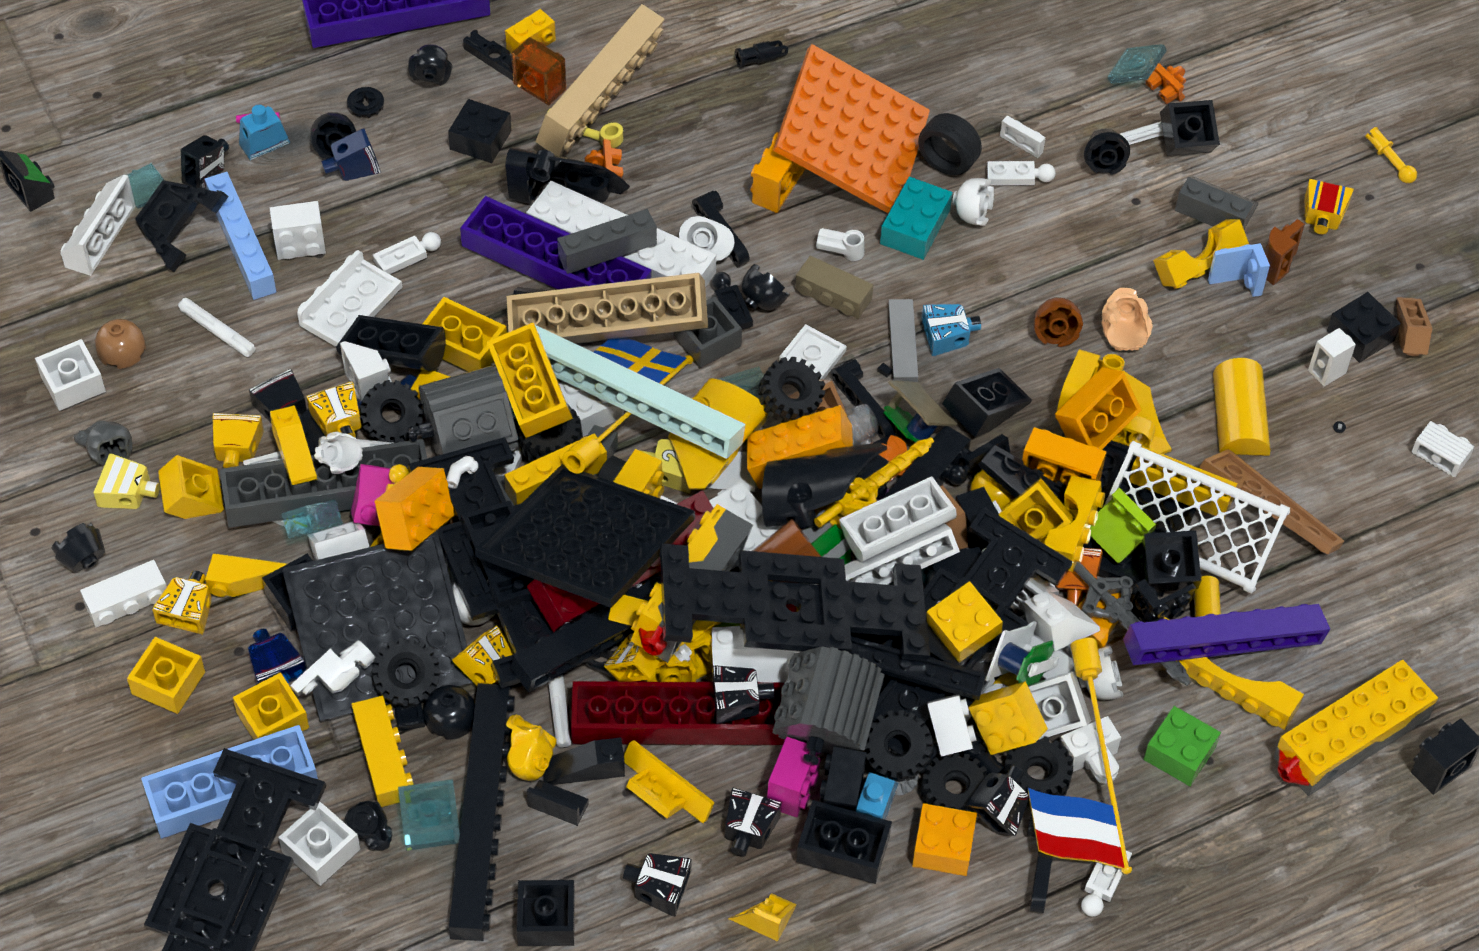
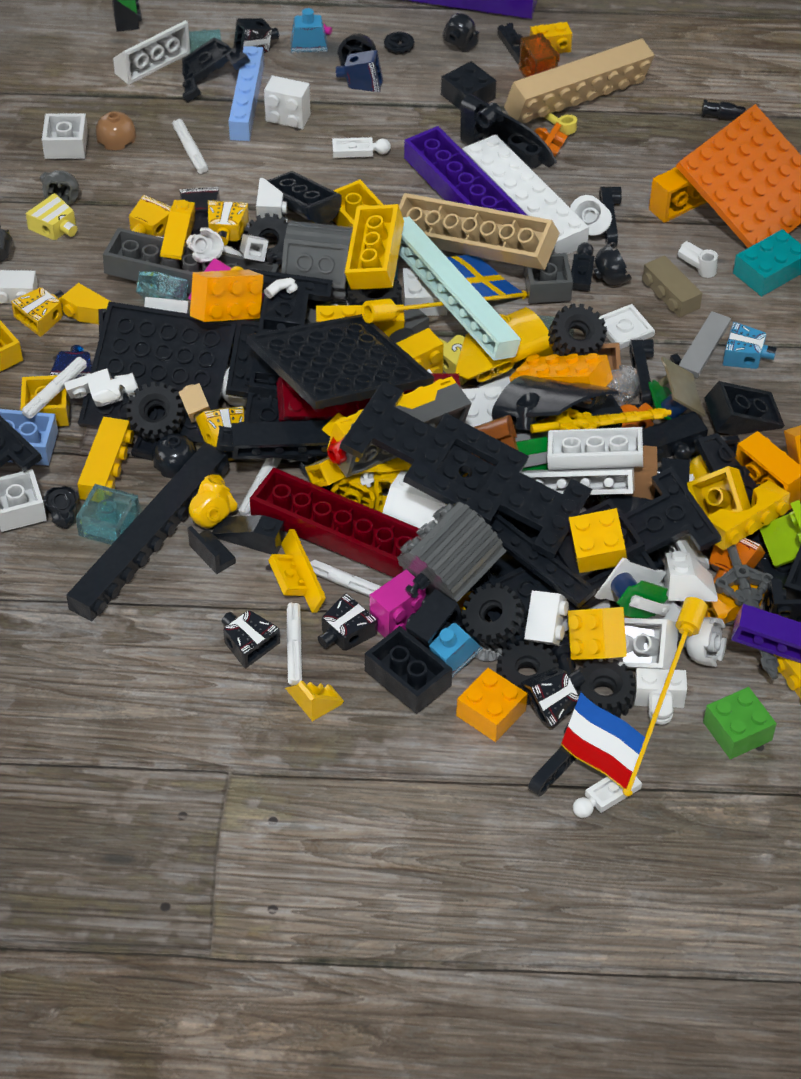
camera: 30 degrees right, 5 degrees down
yellow slope [158,455,224,519] -> none
white bracket [297,250,402,347] -> none
black brick [517,880,575,946] -> none
dark grey brick [557,209,657,274] -> none
black torso [712,665,774,724] -> none
none -> white axle [22,357,87,419]
none -> tan brick [179,383,210,423]
none -> white brick [240,234,268,262]
none -> white axle [287,602,302,685]
none -> white axle [310,560,381,597]

